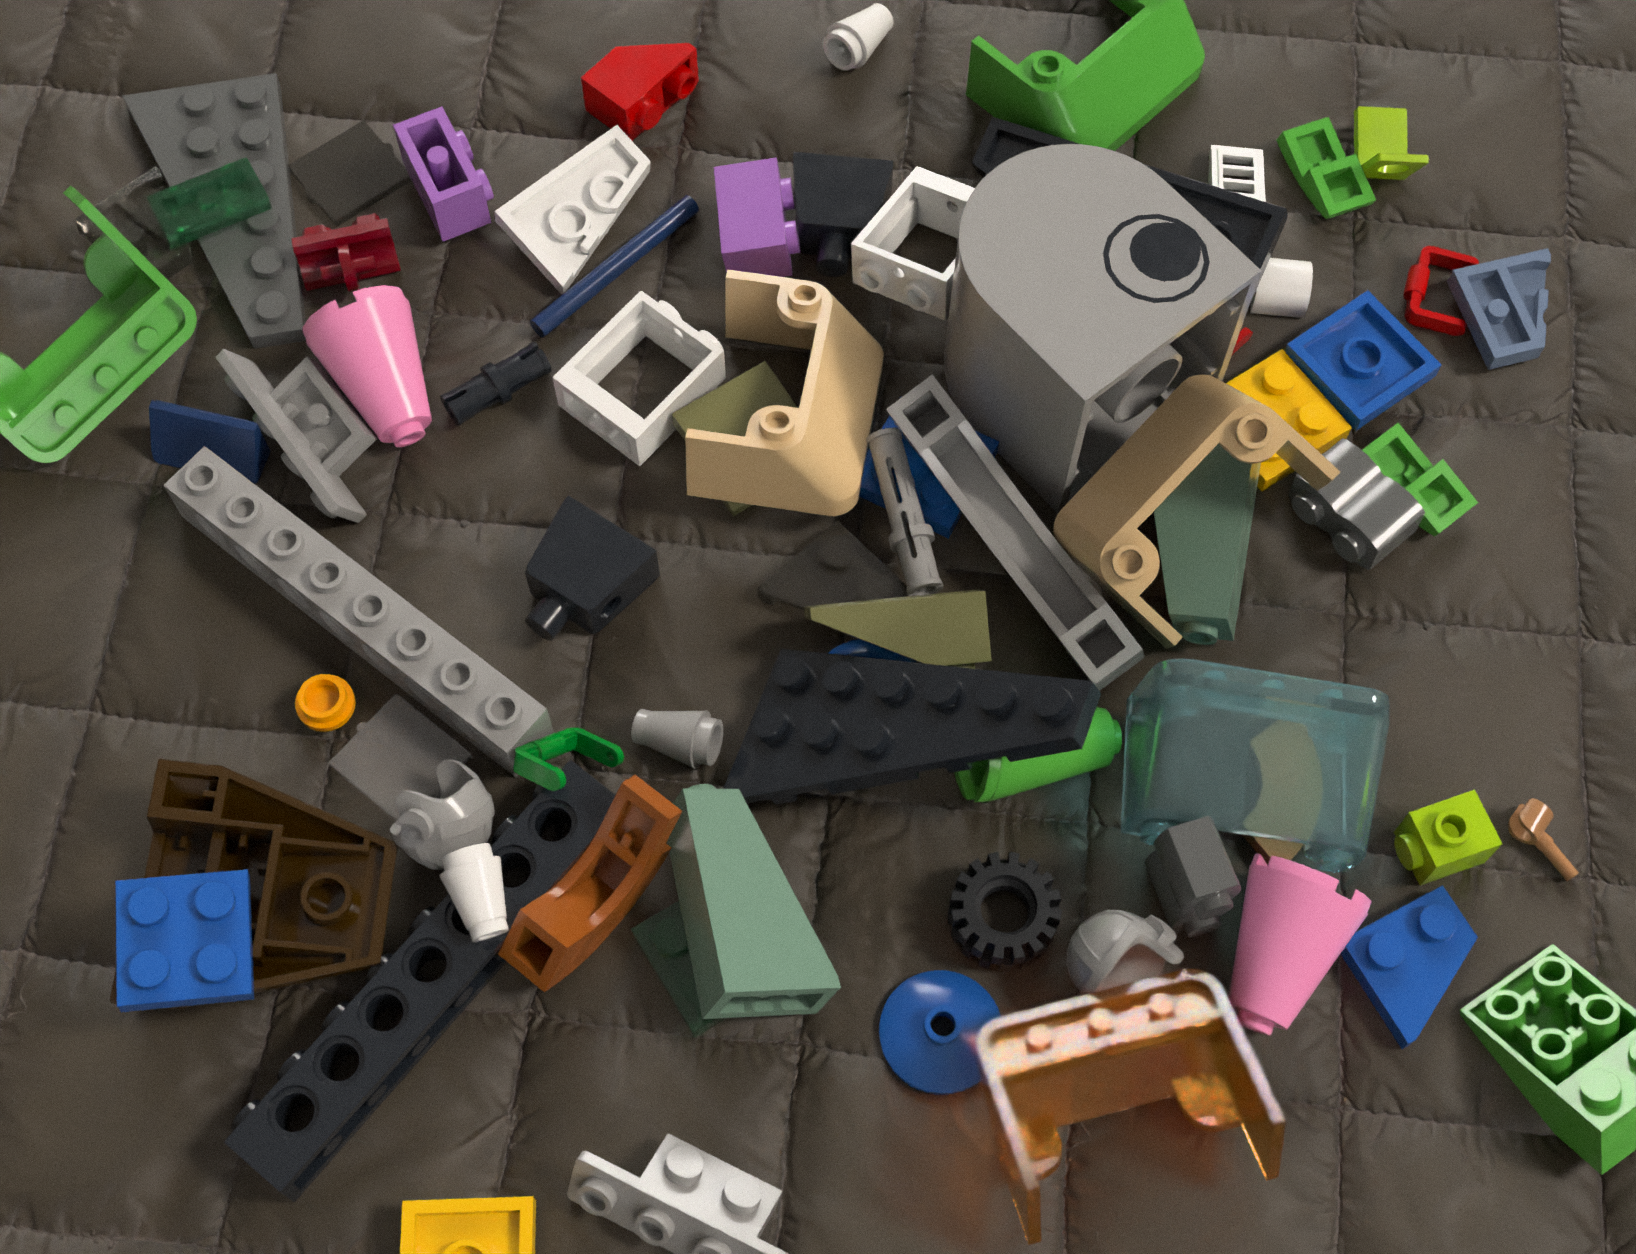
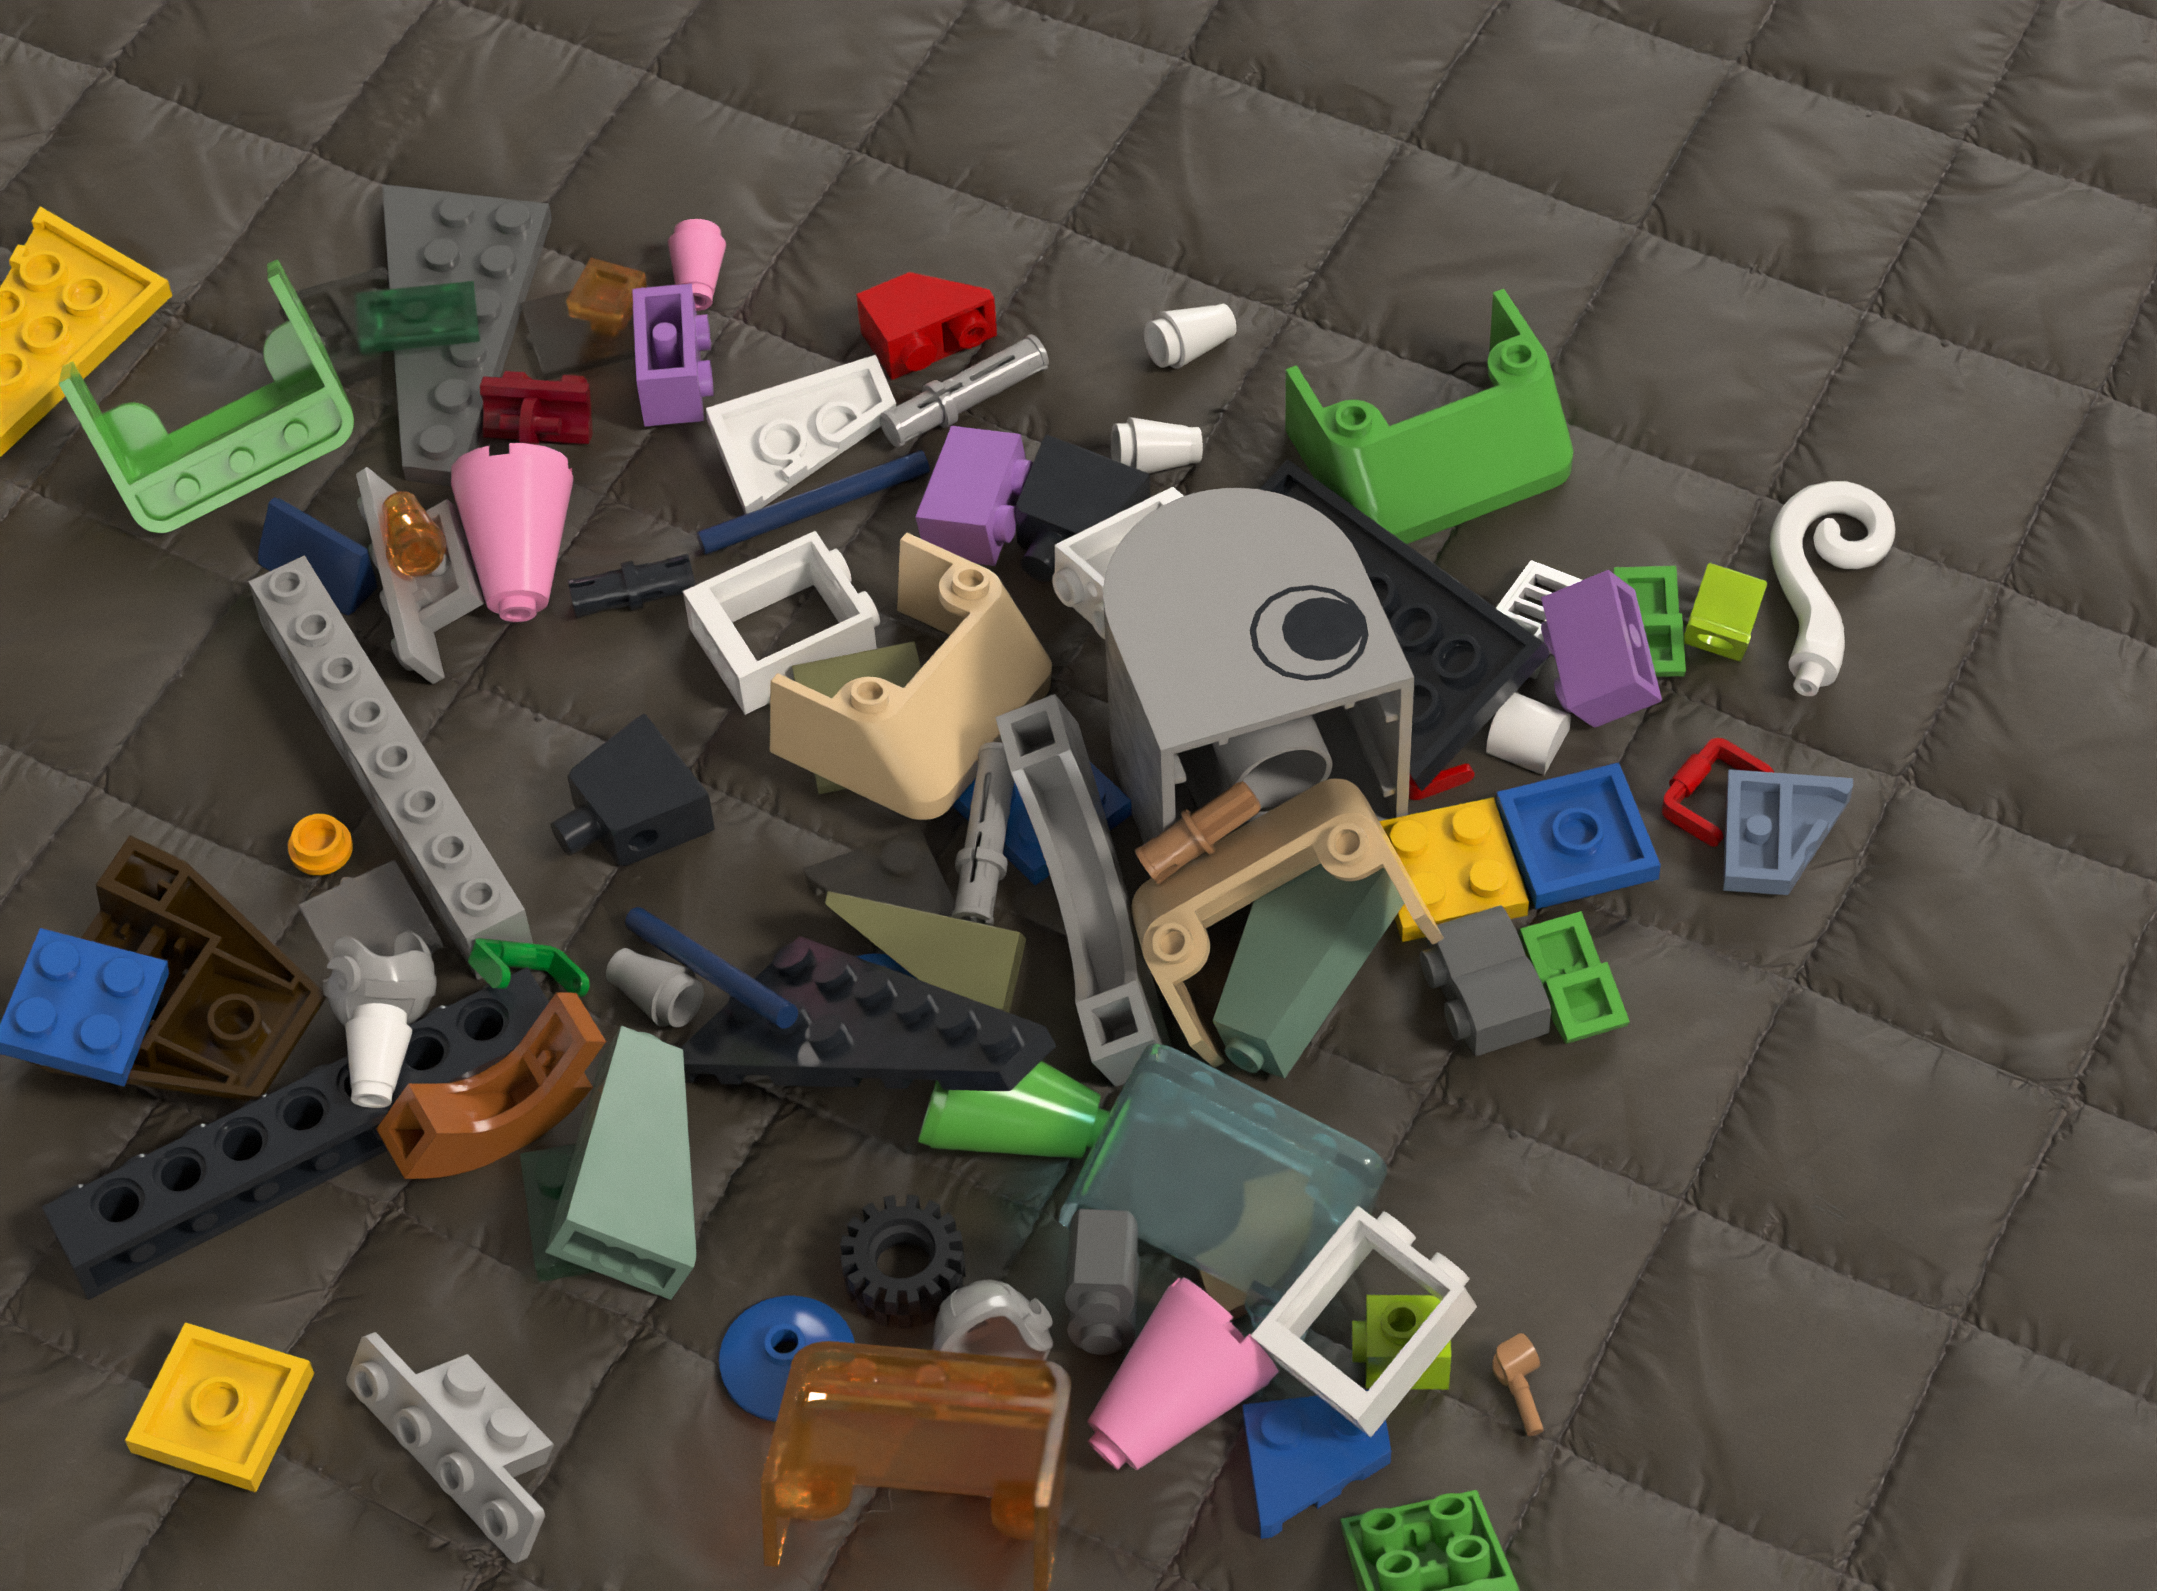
camera: 25 degrees right, 10 degrees down
none -> clear orange cone [382,491,446,577]
none -> clear orange tile [566,258,647,337]
none -> dark blue bar [625,907,798,1029]
none -> bright pink cone [668,219,726,311]
none -> light grey pin [879,334,1049,448]
none -> white cone [1111,417,1203,474]
none -> medium nougat axle [1135,781,1261,885]
none -> white window [1251,1206,1477,1438]
none -> medium lavender brick [1541,570,1662,728]
none -> white plant [1769,481,1895,696]

